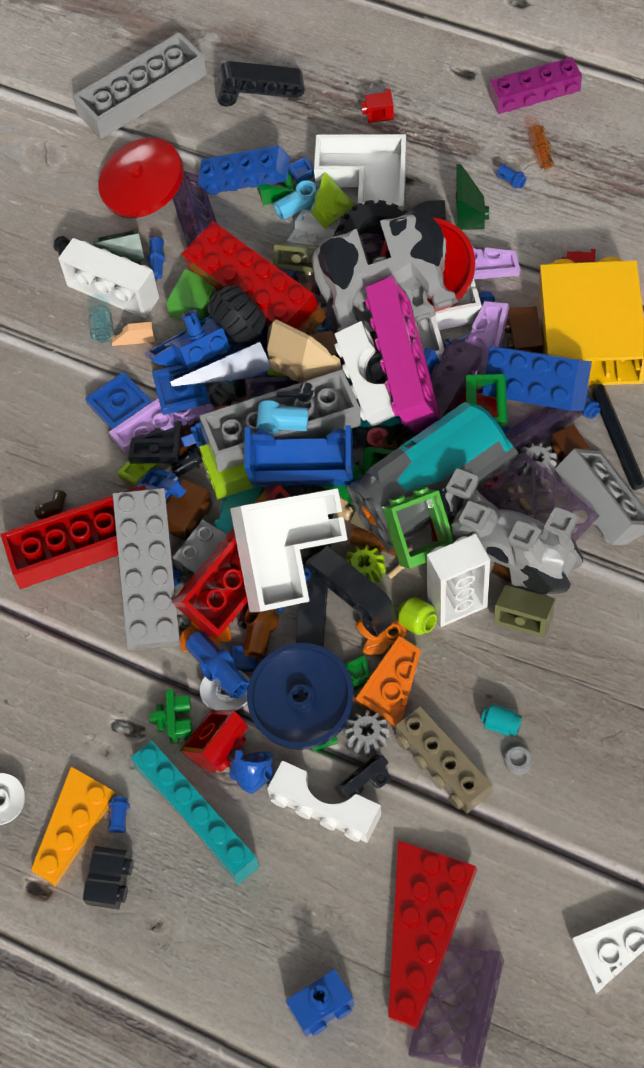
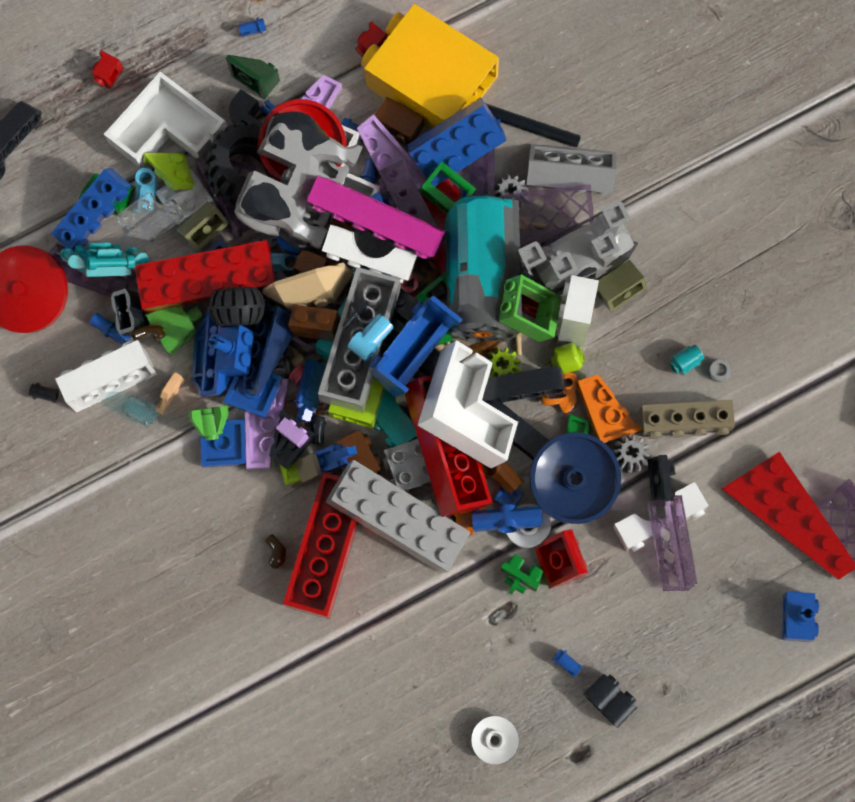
camera: 55 degrees left, 15 degrees up
light orange wing [31,767,117,887] -> none
slope [93,229,145,265] -> none
teal arch [131,740,259,885] -> none
blue helmet [229,750,273,794] -> none
blue tile [288,156,315,185] -> none
clear orange pin [297,306,327,336] -> none
reddish brown brick [551,424,589,462] -> none
none -> teal brick [60,242,149,277]
none -> black brick [111,288,149,337]
none -> clear panel [116,192,185,242]
none -> dark brown arm [131,325,166,341]
none -> bright green brick [189,405,228,440]
none -> lavender piece [276,418,309,448]
none -> reddish brown brick [288,305,341,342]
none -> dark tan tile [296,453,322,483]
none -> clear purple fence [647,495,698,591]

